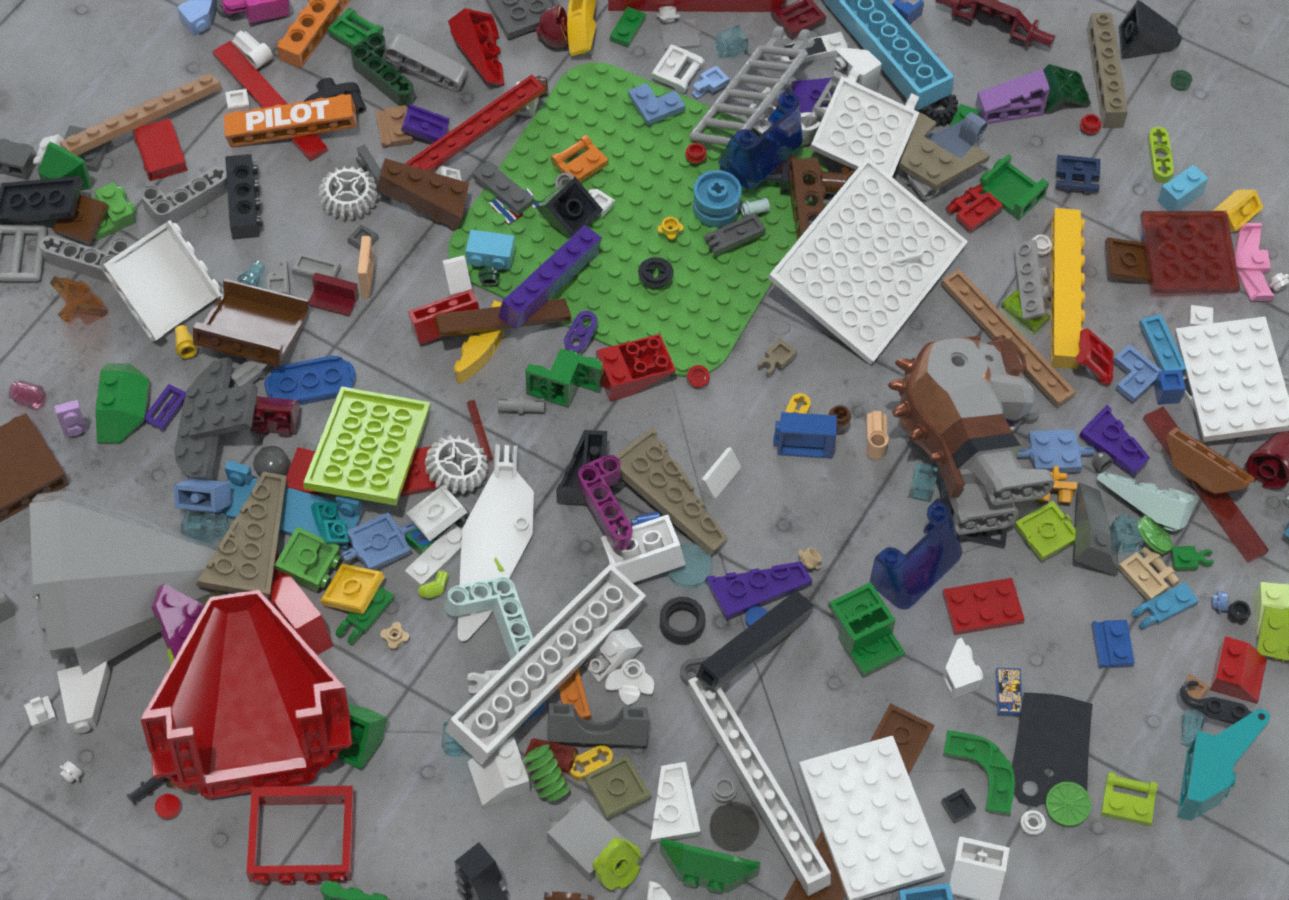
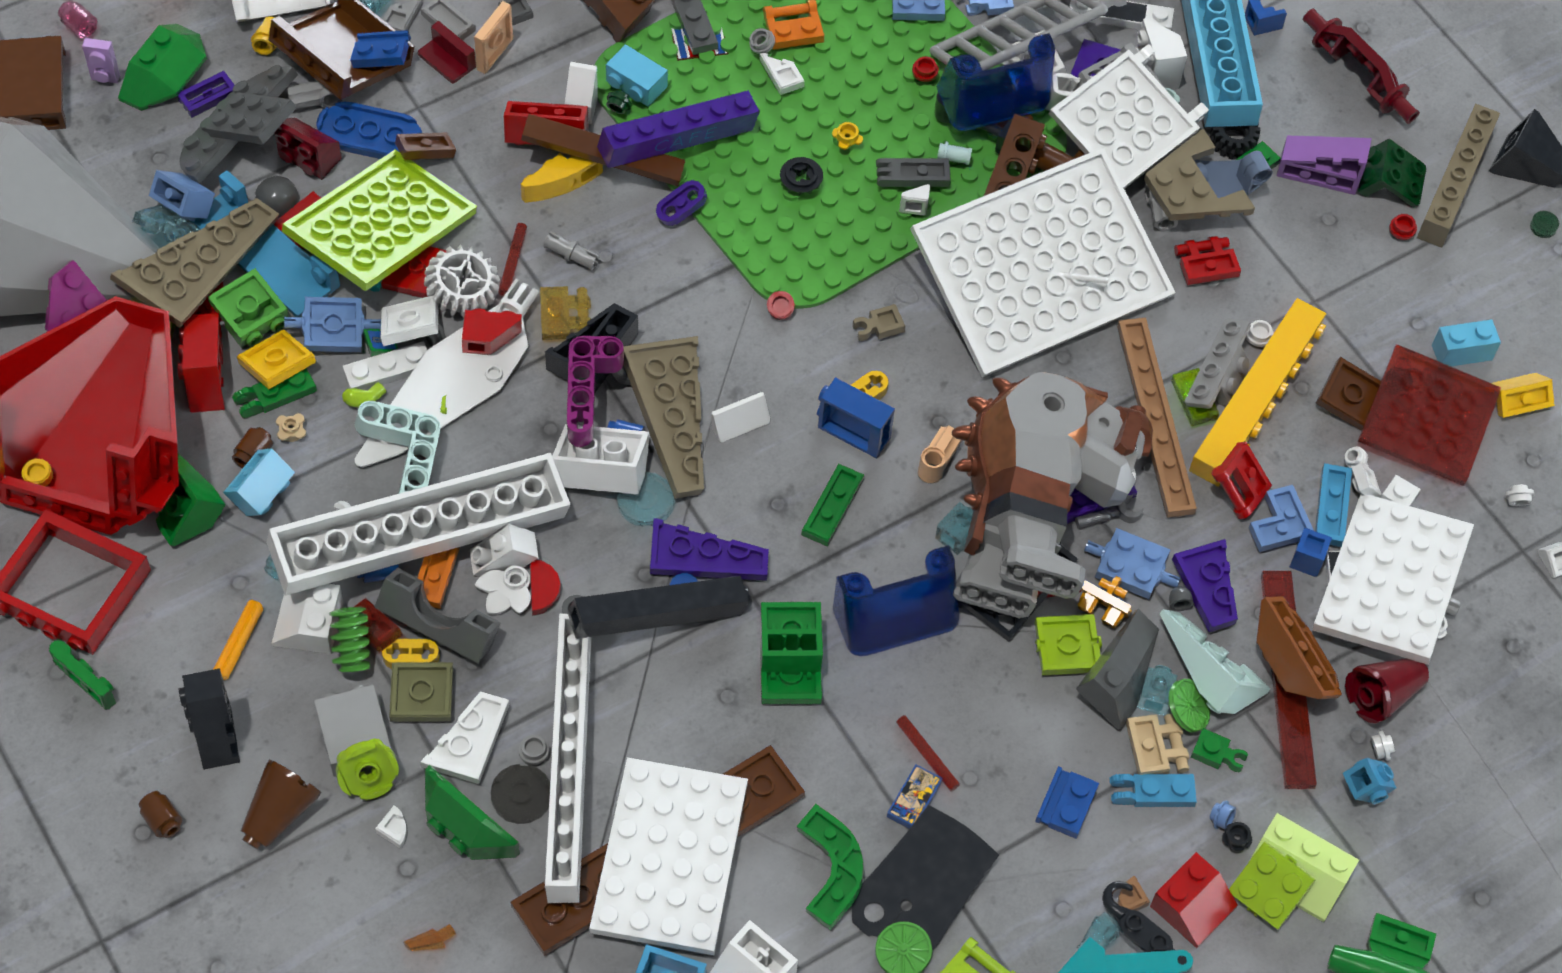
camera: 25 degrees right, 0 degrees up
teal slope [311,502,349,544] -> none
green bracket [525,348,603,408] -> none
black slope [536,177,603,238] -> none
red slope [596,334,676,401] -> none
black tyre [660,596,705,645] -> none
dark azure wheel [693,170,742,227] -> none
tan plate [798,547,822,570] -> none
reddish brown cone [828,405,851,435] -> none
black plate [941,788,977,823] -> none
red plate [942,578,1025,635] -> none
white slope [943,638,983,699] -> none
green panel [979,154,1049,221] -> none
white plate [1020,811,1046,835] -> none
dark blue plate [1055,155,1101,194] -> none
lime beam [1147,127,1174,183] -> none
bright pink plate [1233,223,1275,301] -> none
none -> yellow tile [21,459,53,487]
none -> light orange axle [213,600,263,680]
none -> medium azure brick [223,448,295,516]
none -> reddish brown brick [232,427,273,469]
none -> blue plate [350,30,411,68]
none -> reddish brown plate [395,132,456,160]
none -> red slope [462,308,522,355]
none -> red tile [530,560,561,616]
none -> clear yellow plate [540,286,591,340]
none -> green tile [801,463,864,547]
none -> clear red bar [896,715,960,792]
none -> white slope [899,184,930,216]
none -> white plate [1344,447,1382,497]

